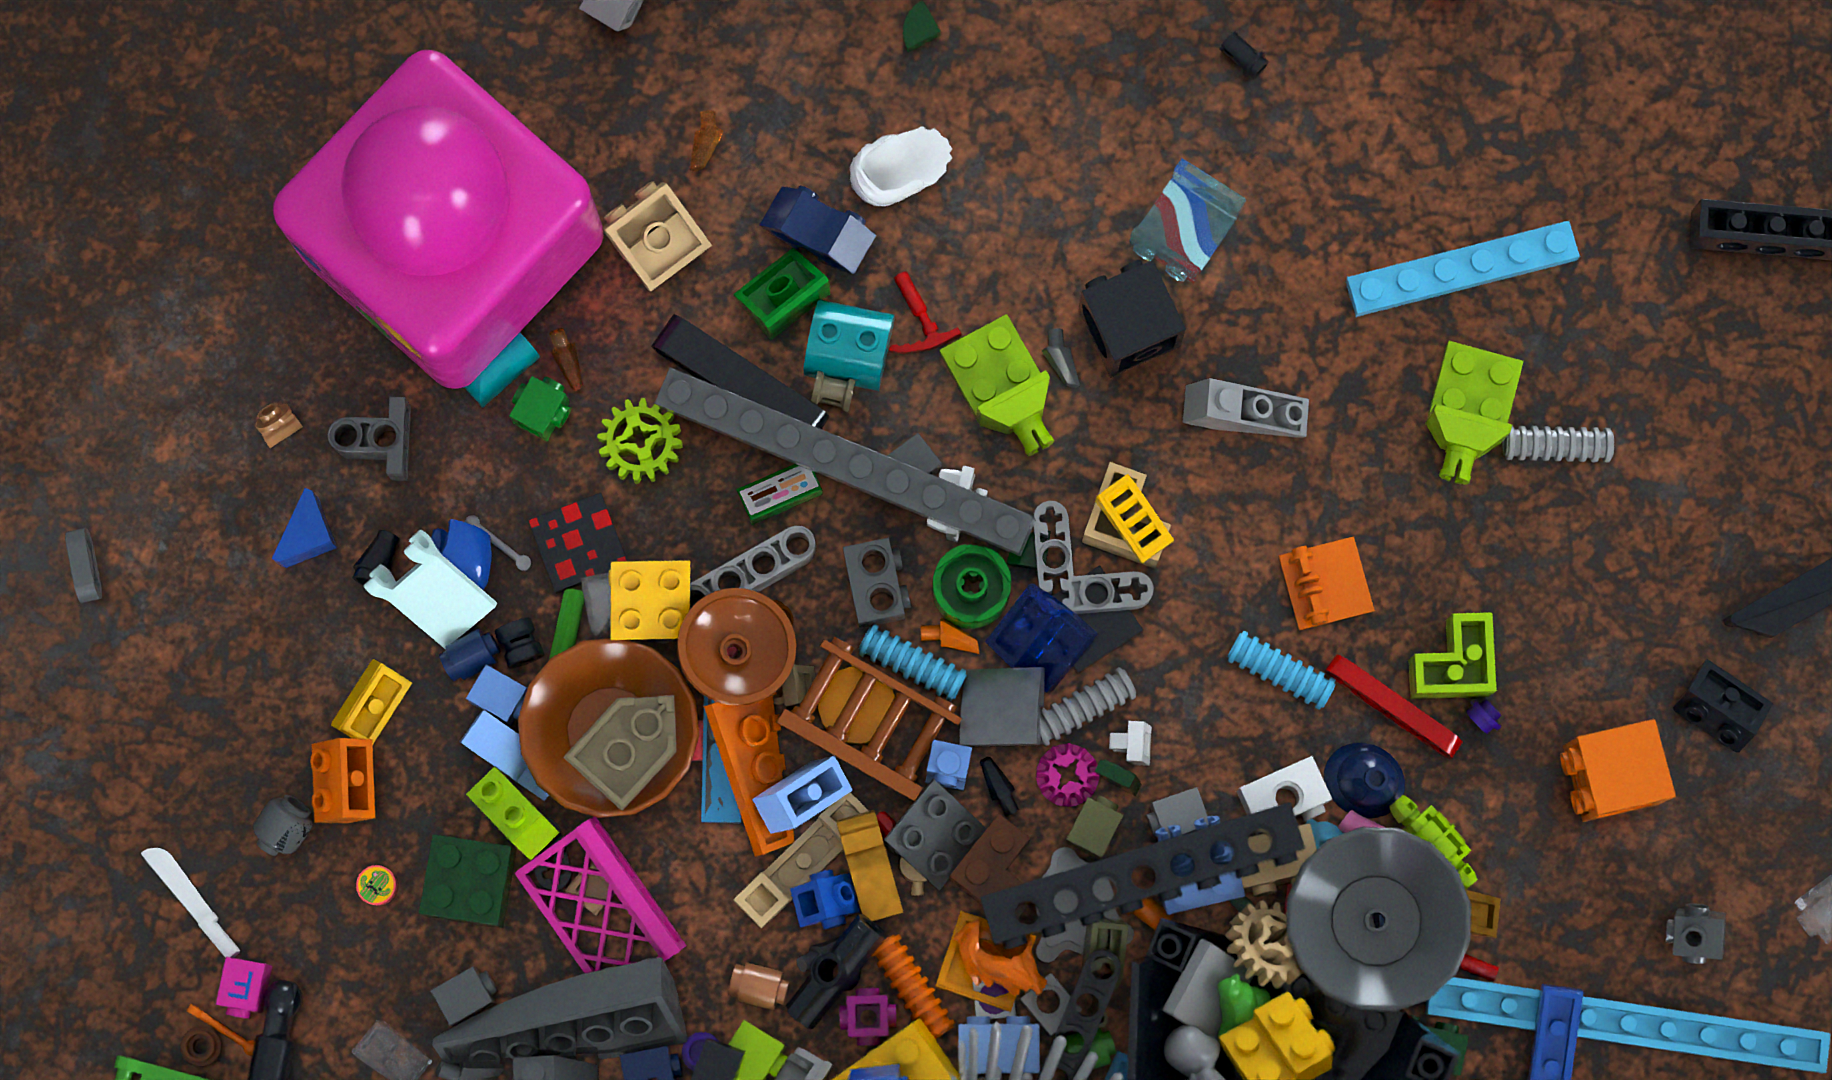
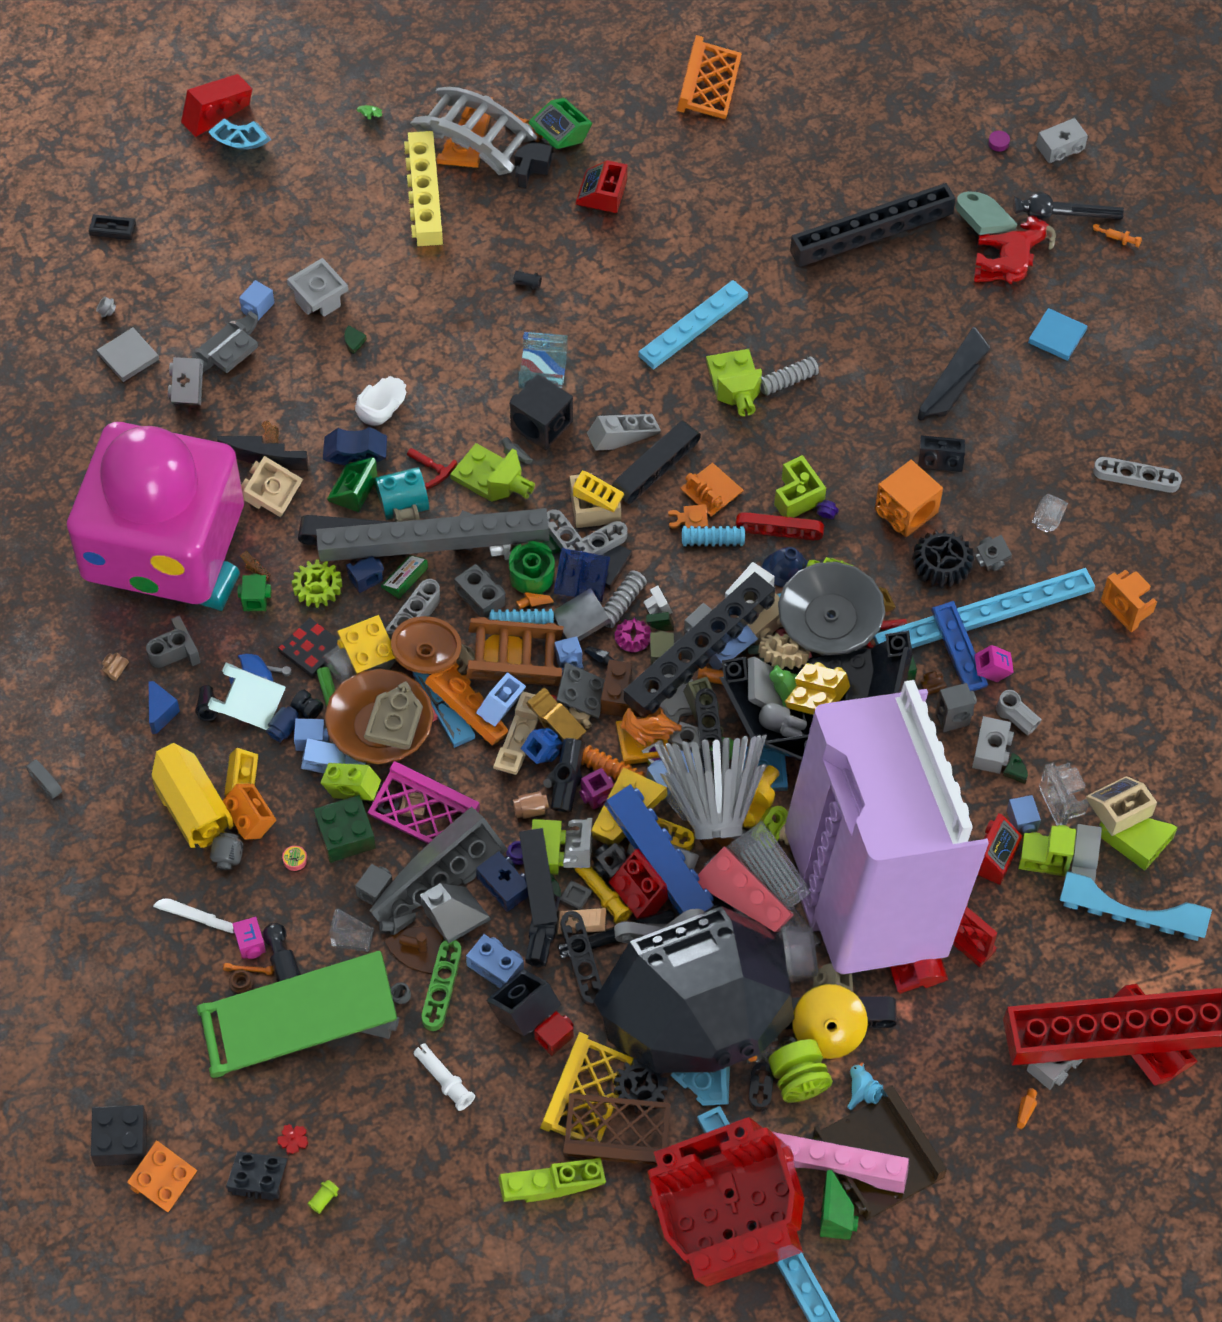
camera: 30 degrees left, 20 degrees down
none -> yellow brick [151,743,234,848]
none -> black slope [217,436,308,471]
none -> dark blue brick [346,556,384,593]
none -> black beam [612,421,701,504]
none -> orange plate [668,504,708,529]
none -> black gear [912,529,974,588]

